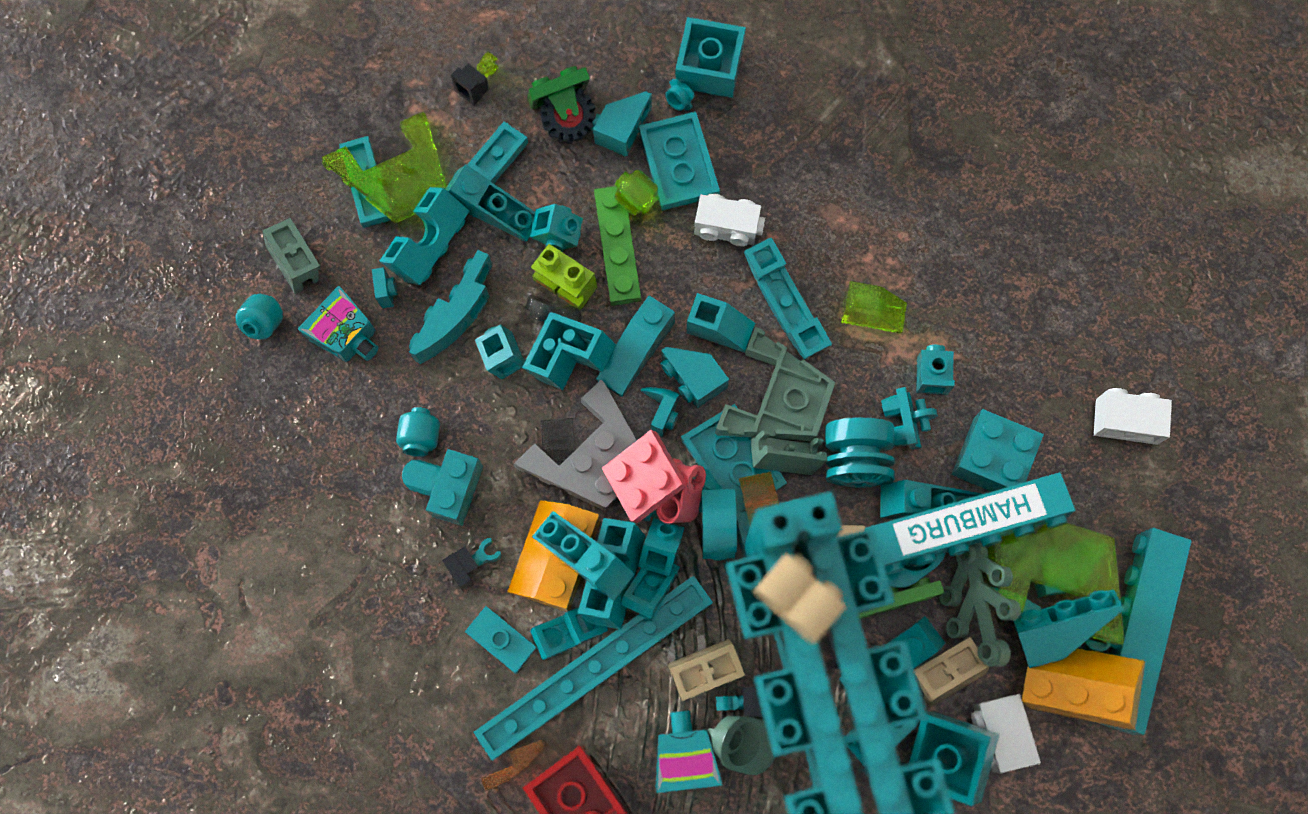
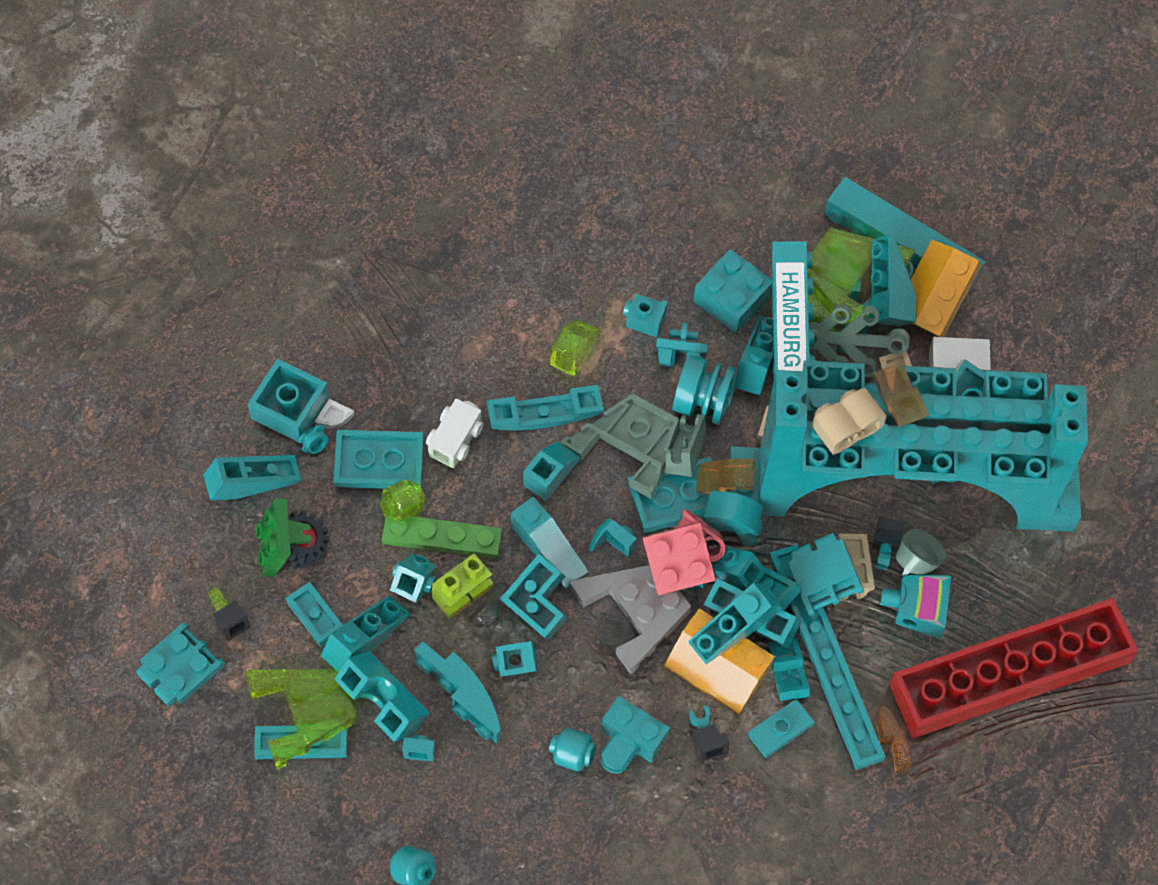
camera: 80 degrees left, 10 degrees down
sand green hinge [262,218,321,294] -> none
torso [298,286,379,362] -> none
teal slope [591,92,652,157] -> none
teal slope [660,347,729,409] -> none
white brick [1093,388,1172,445] -> none
none -> teal plate [136,622,226,707]
none -> teal slope [203,455,302,500]
none -> white tile [315,399,354,429]
none -> teal plate [788,532,865,616]
none -> clear orange slope [872,362,929,427]

